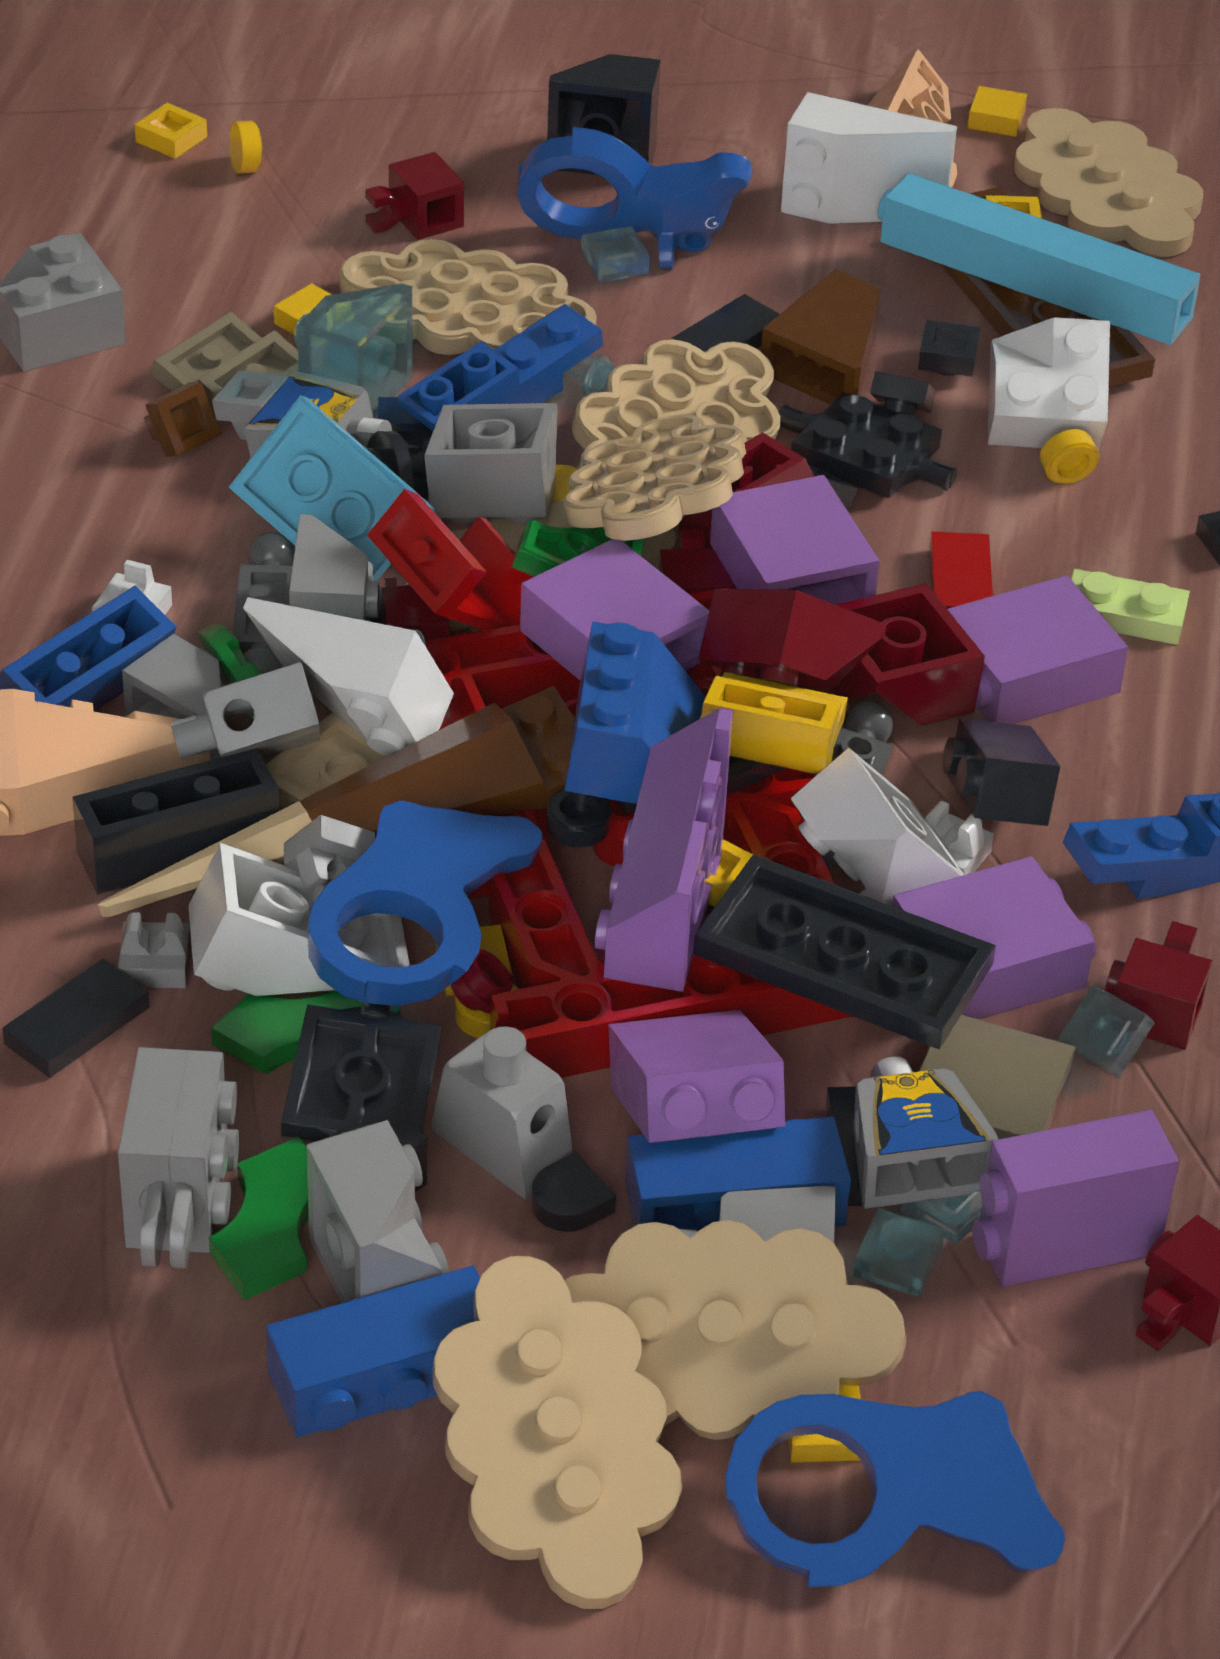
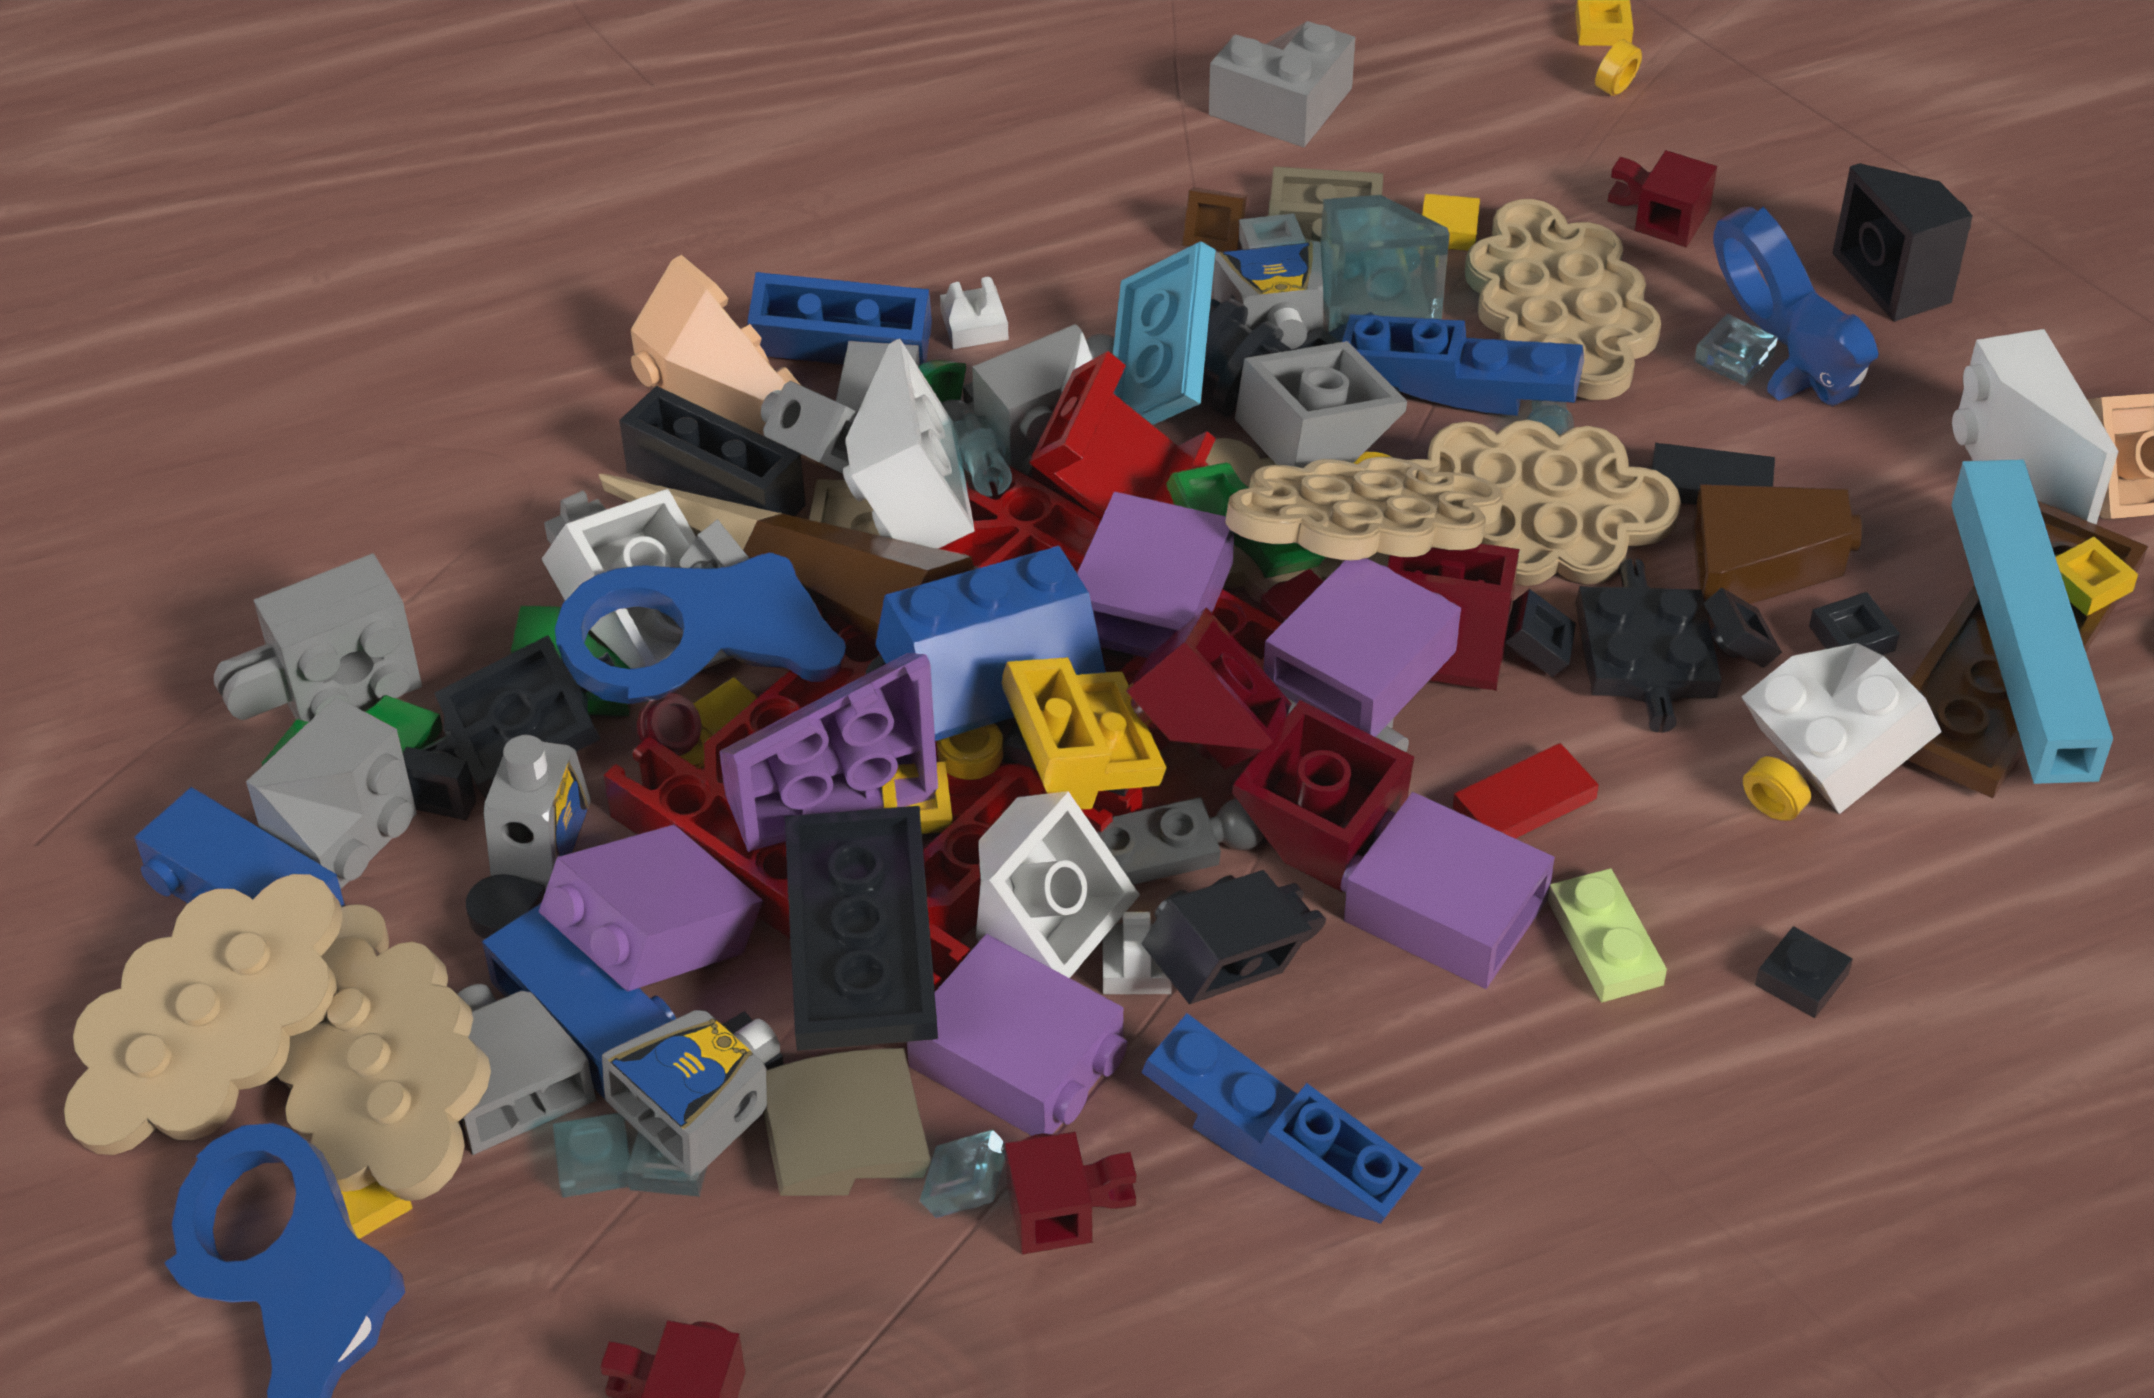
camera: 60 degrees right, 5 degrees up
black tile [2,958,150,1078] -> none
medium lavender brick [972,1110,1179,1287] -> none

